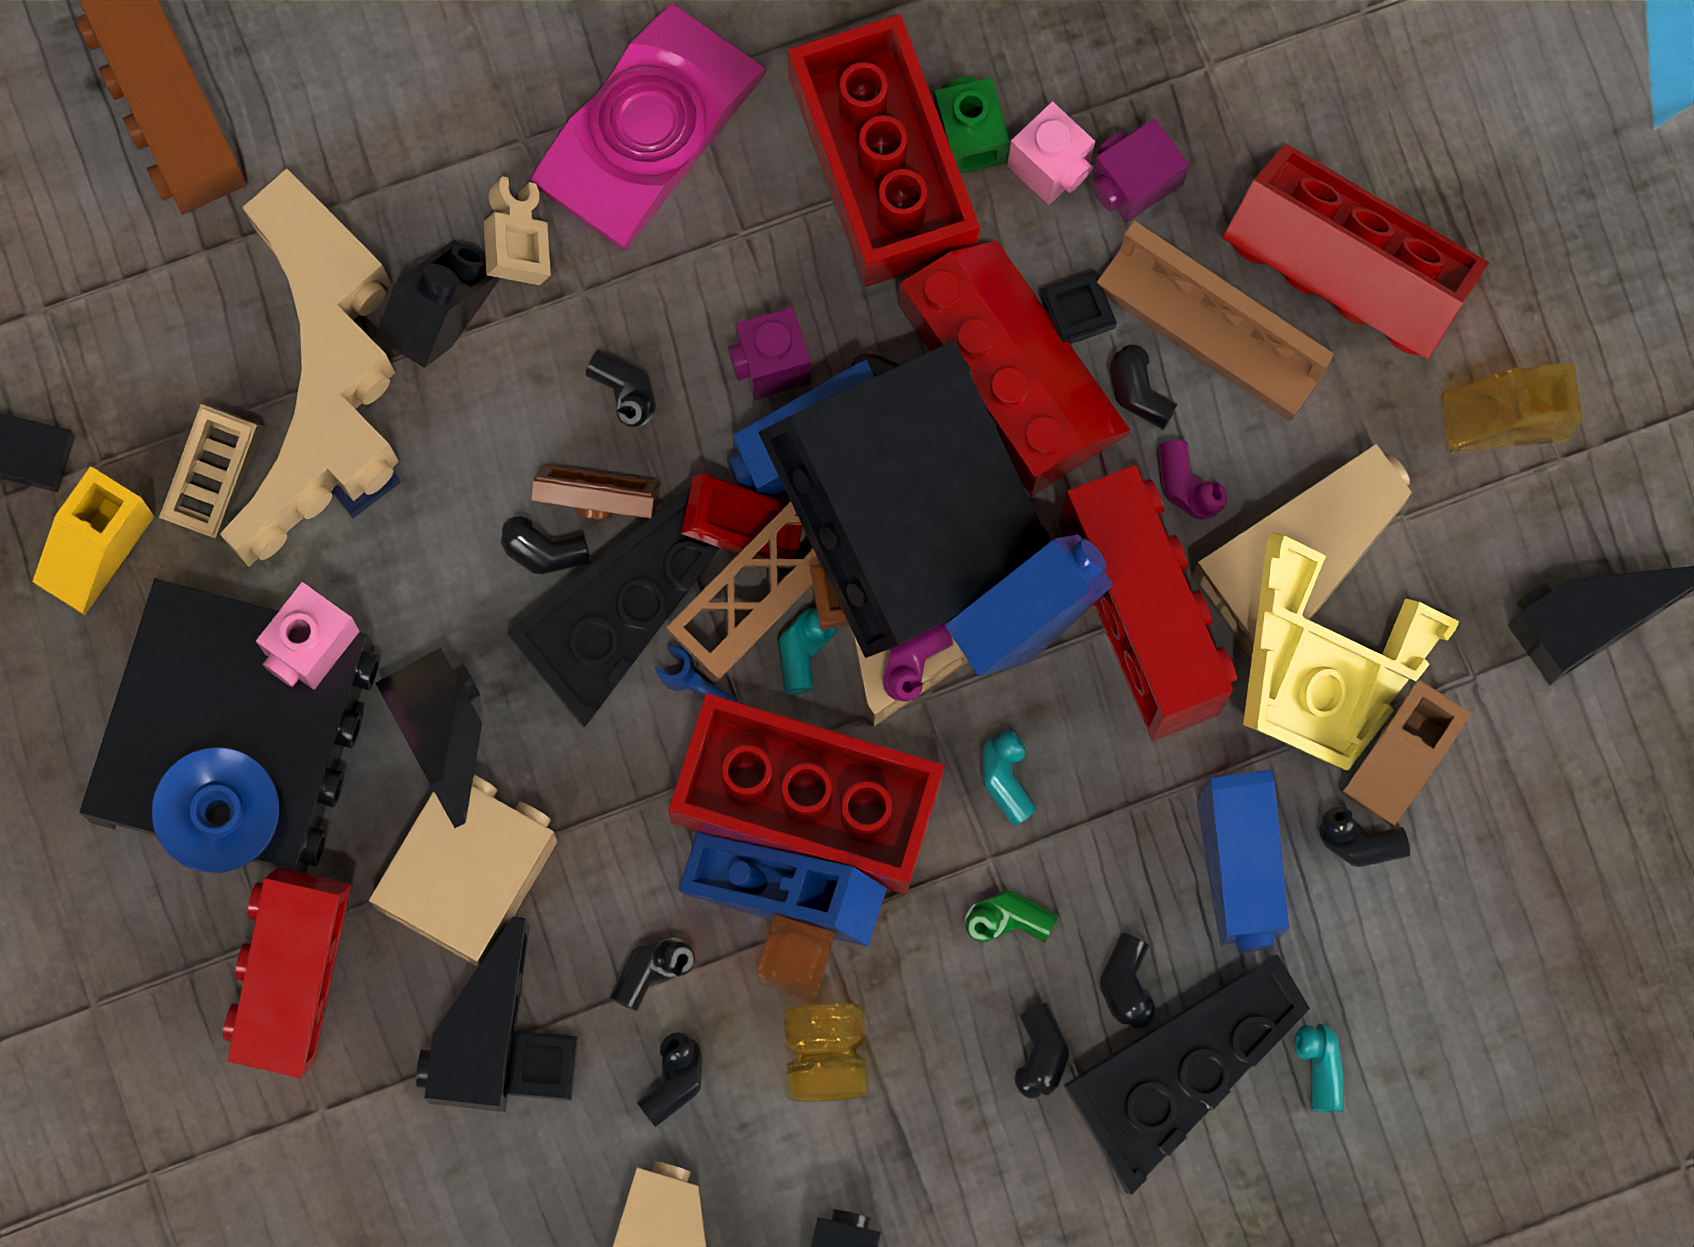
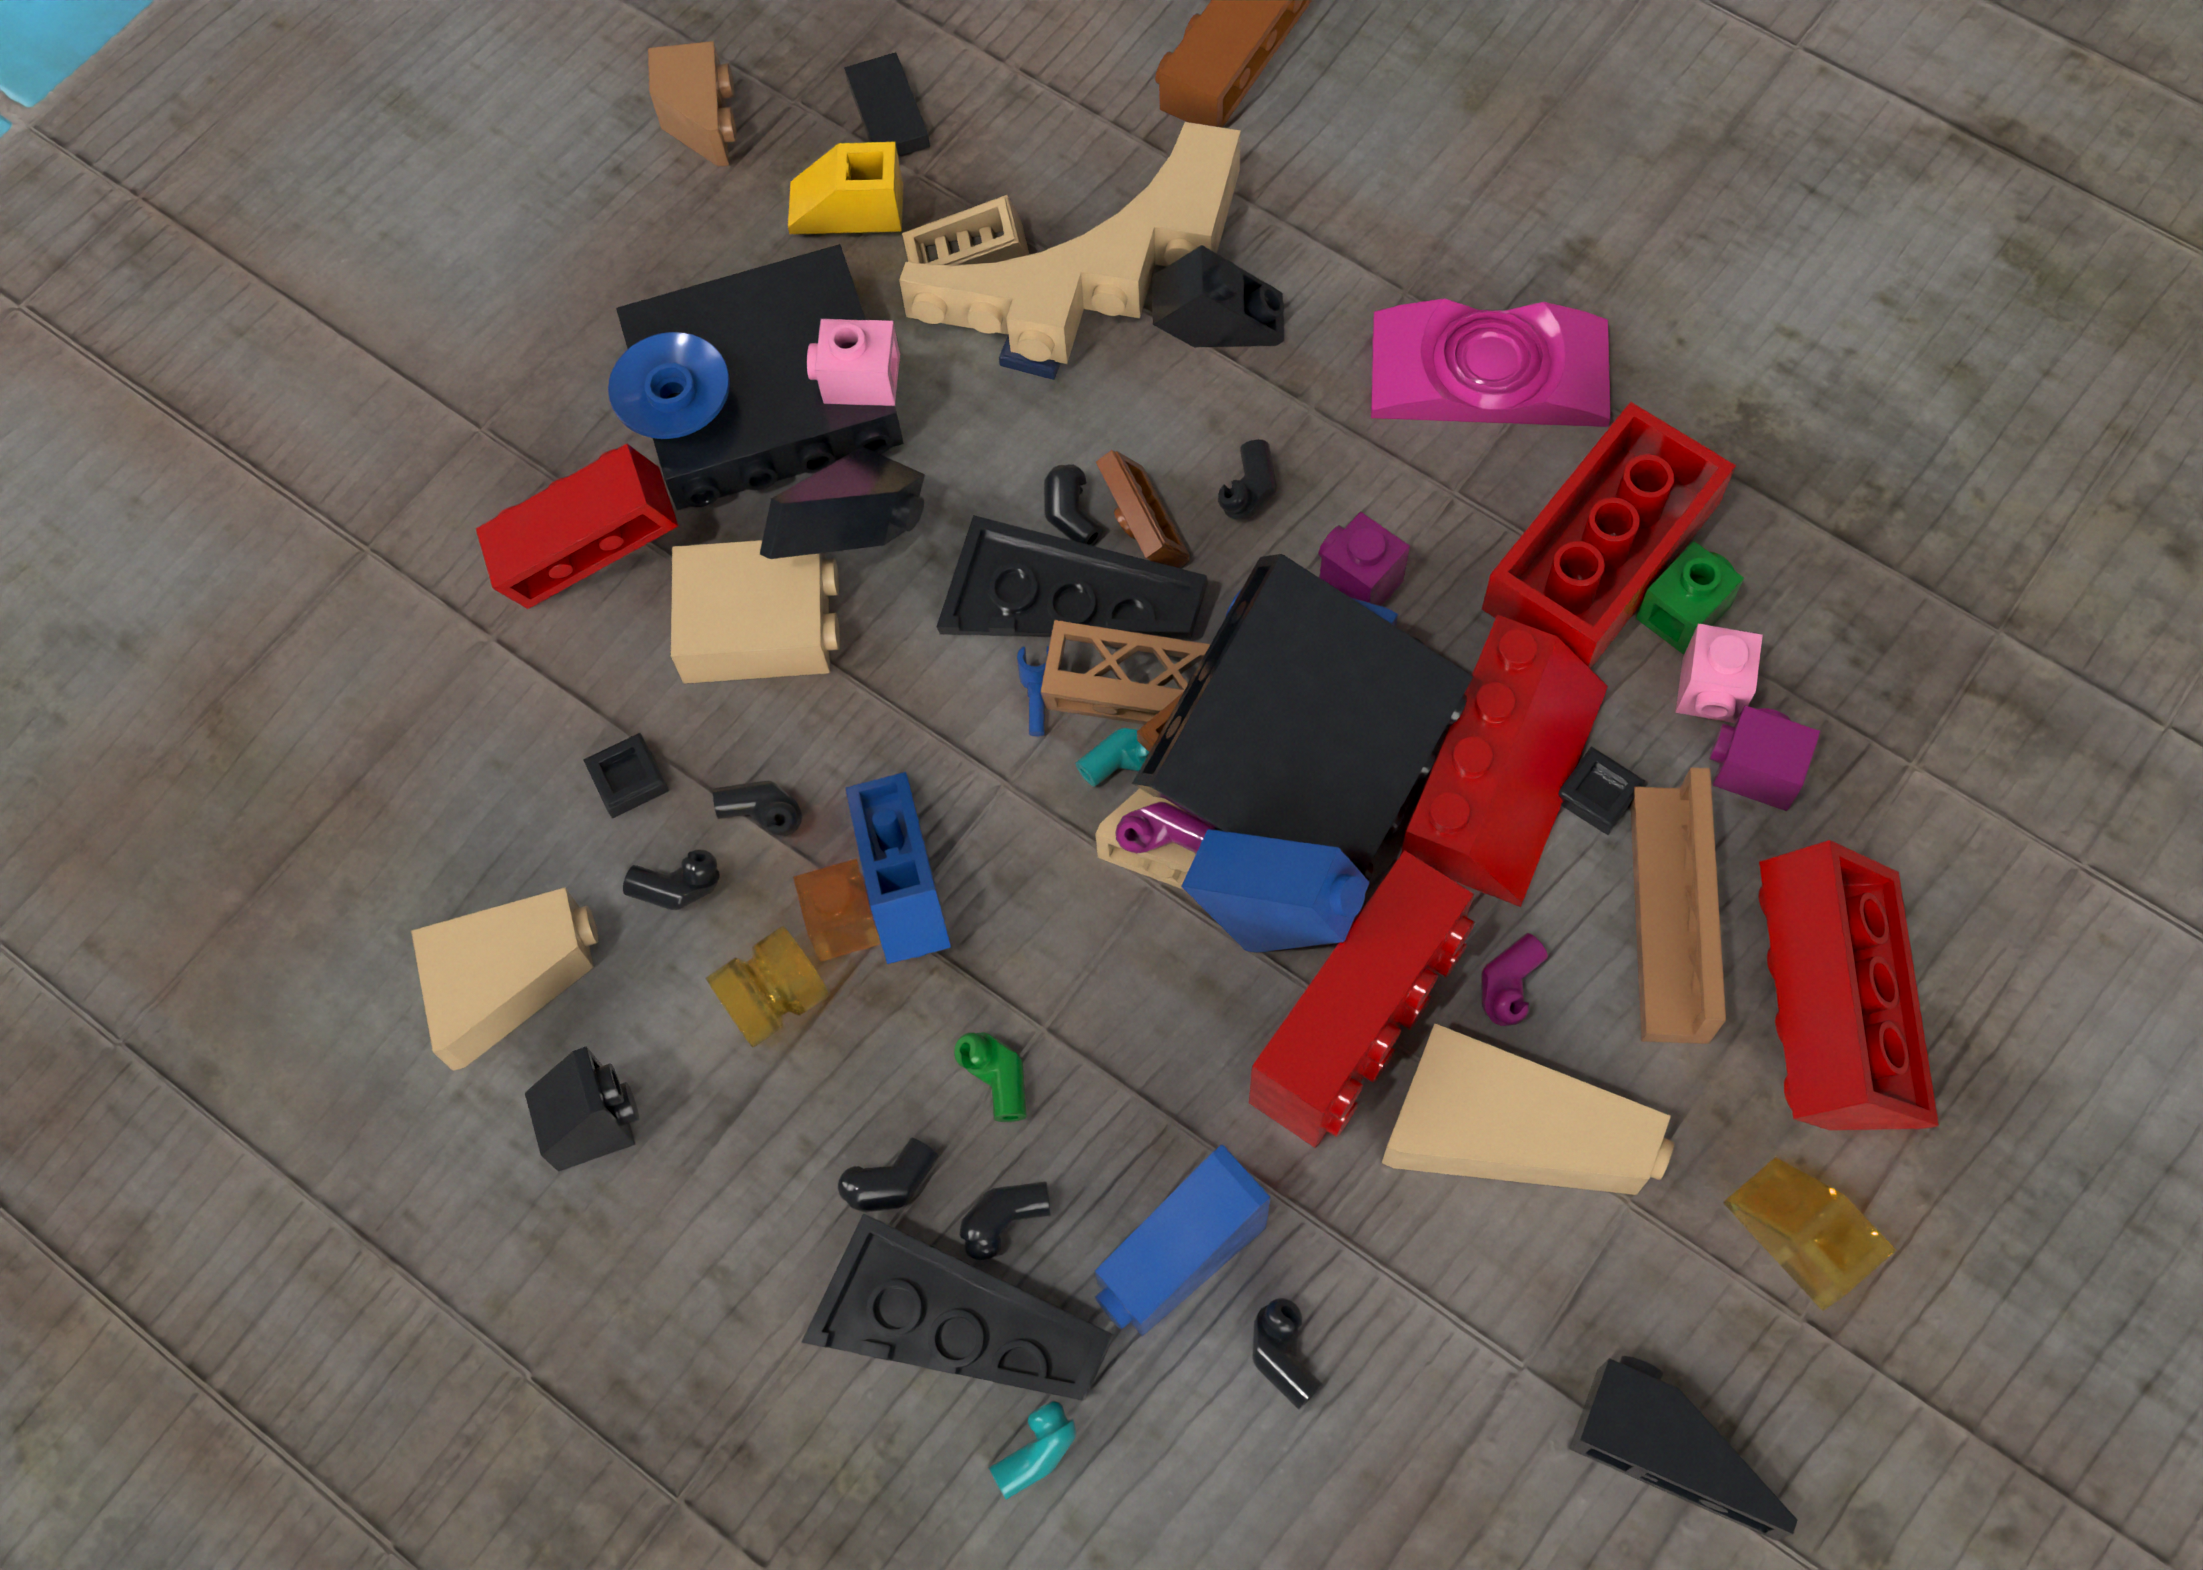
camera: 65 degrees right, 10 degrees down
black slope [416,916,530,1112] -> none
tan plate [484,176,551,285] -> none
red brick [668,693,945,895] -> none
red tile [681,473,803,571] -> none
teal arm [982,730,1037,826] -> none
black arm [1109,345,1178,430] -> none
light yellow wing [1243,532,1459,771] -> none
medium nougat slope [1341,679,1472,828] -> none

